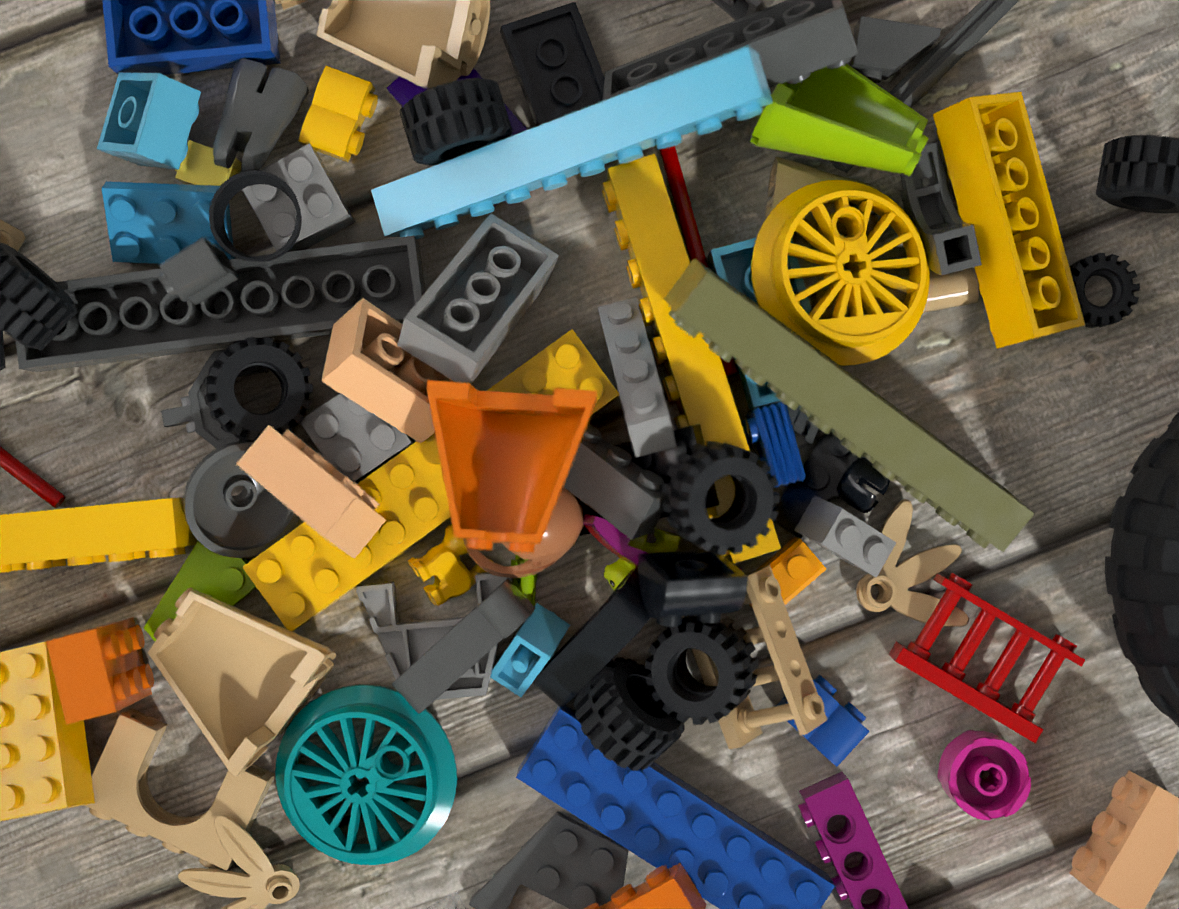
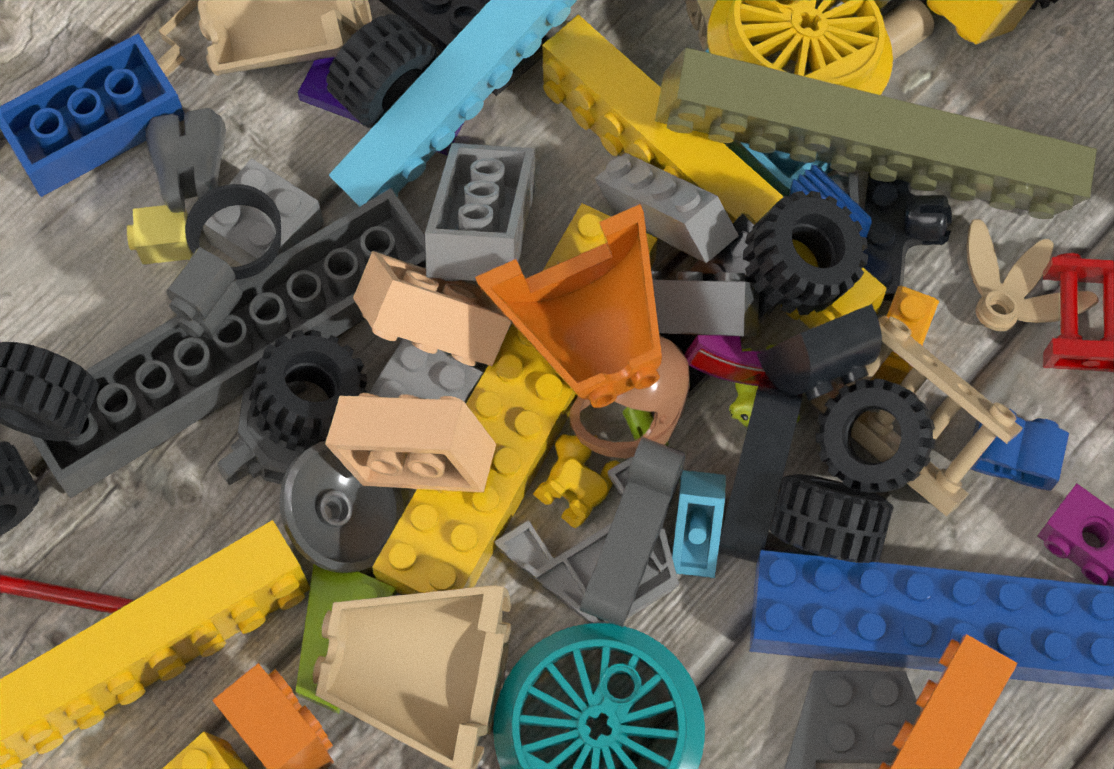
camera: 25 degrees left, 20 degrees down
medium azure brick [97,72,201,170] -> none
dark azure plate [102,181,235,264] -> none
yellow brick [298,66,378,162] -> none
light grey brick [795,495,896,578] -> none

